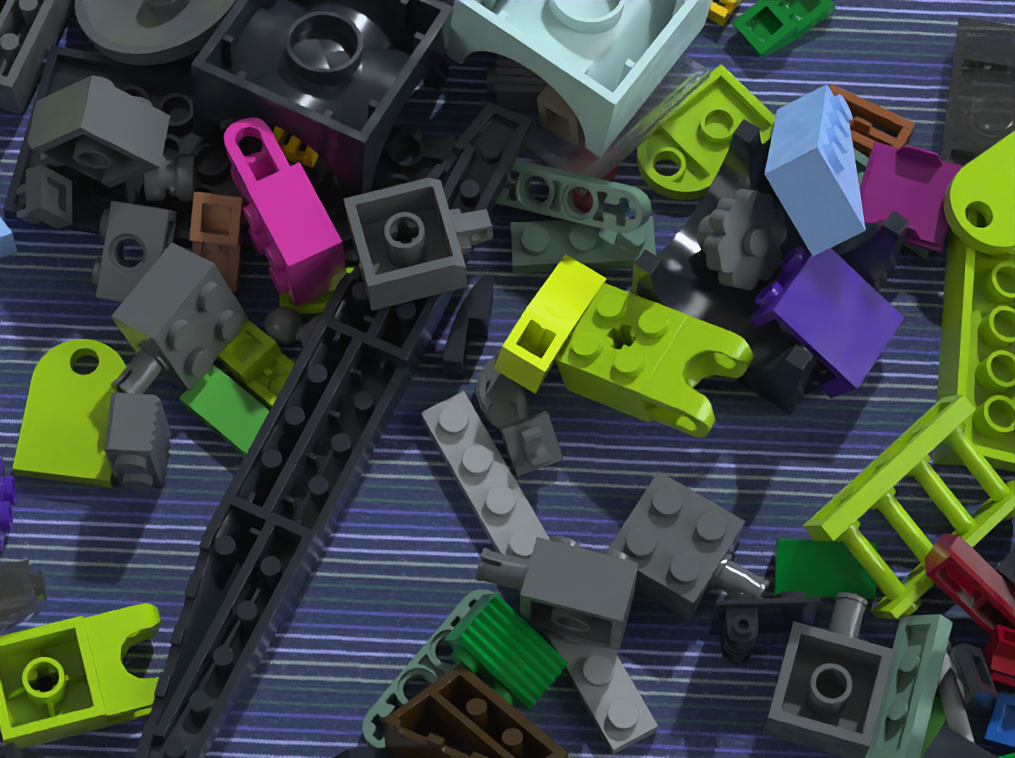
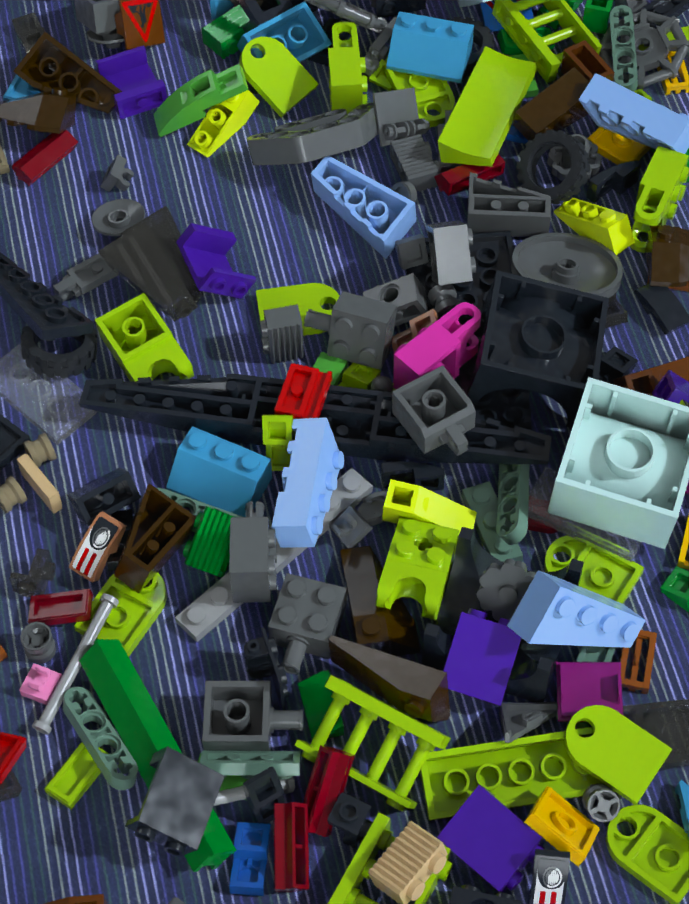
camera: 75 degrees right, 10 degrees down
none -> dark azure slope [166,426,273,517]
none -> lime slope [262,415,296,471]
none -> light blue wedge [271,418,344,548]
none -> red plate [274,363,332,419]
none -> dark brown wedge [328,635,450,722]
none -> dark brown wedge [340,546,420,656]
none -> dark grey tile [499,702,558,743]

